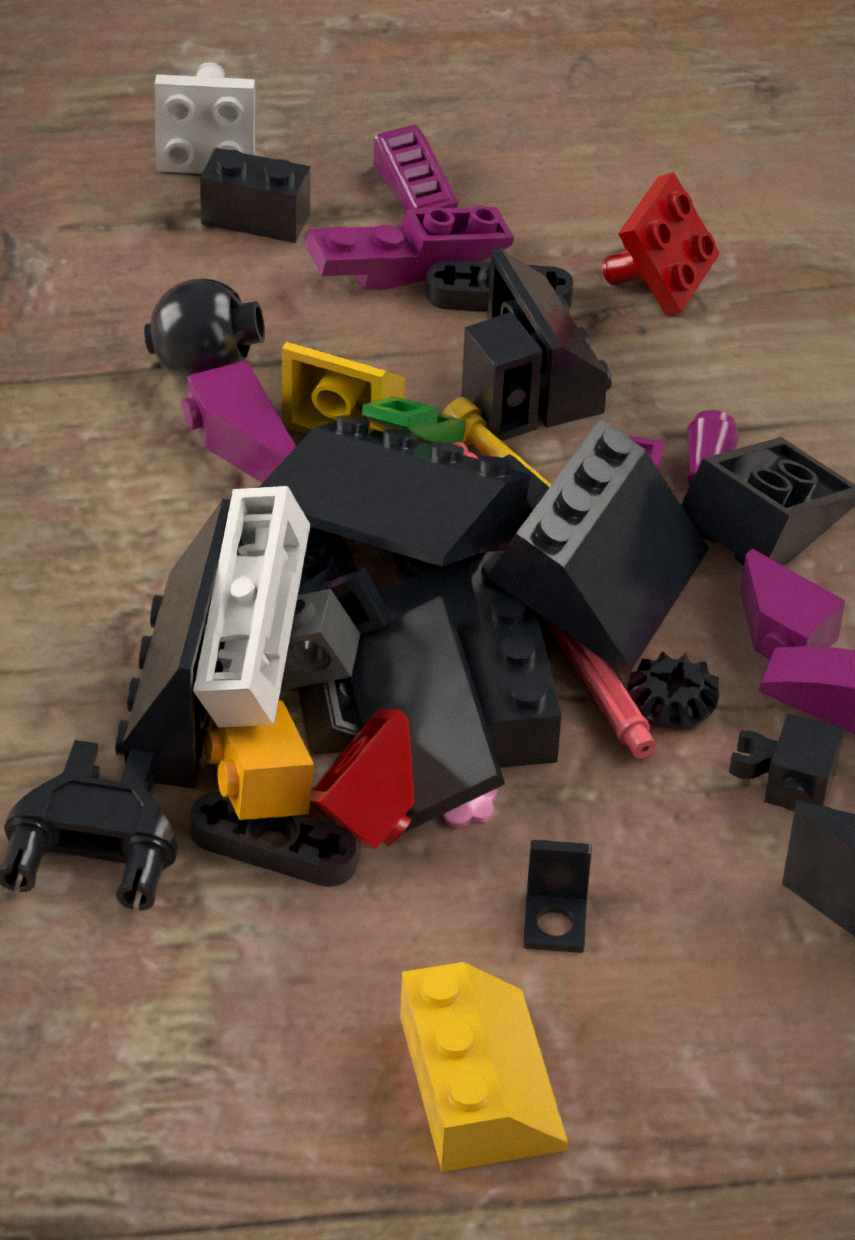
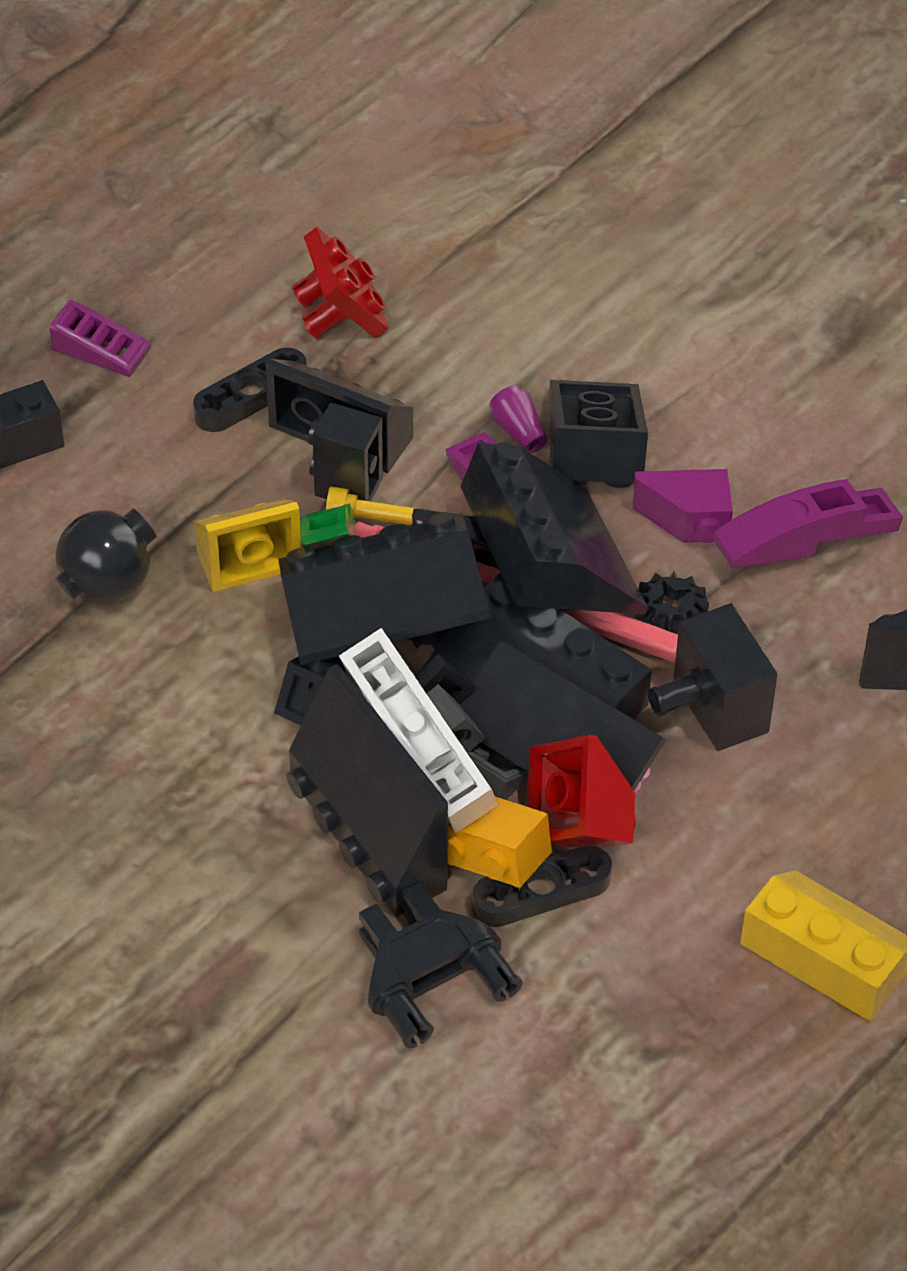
camera: 40 degrees left, 5 degrees up
magenta slope [182,360,296,483] -> none
magenta slope [305,206,515,290] -> none
black bracket [523,840,592,953] -> none
black brick [729,714,845,811] -> none
none -> black brick [648,603,778,752]

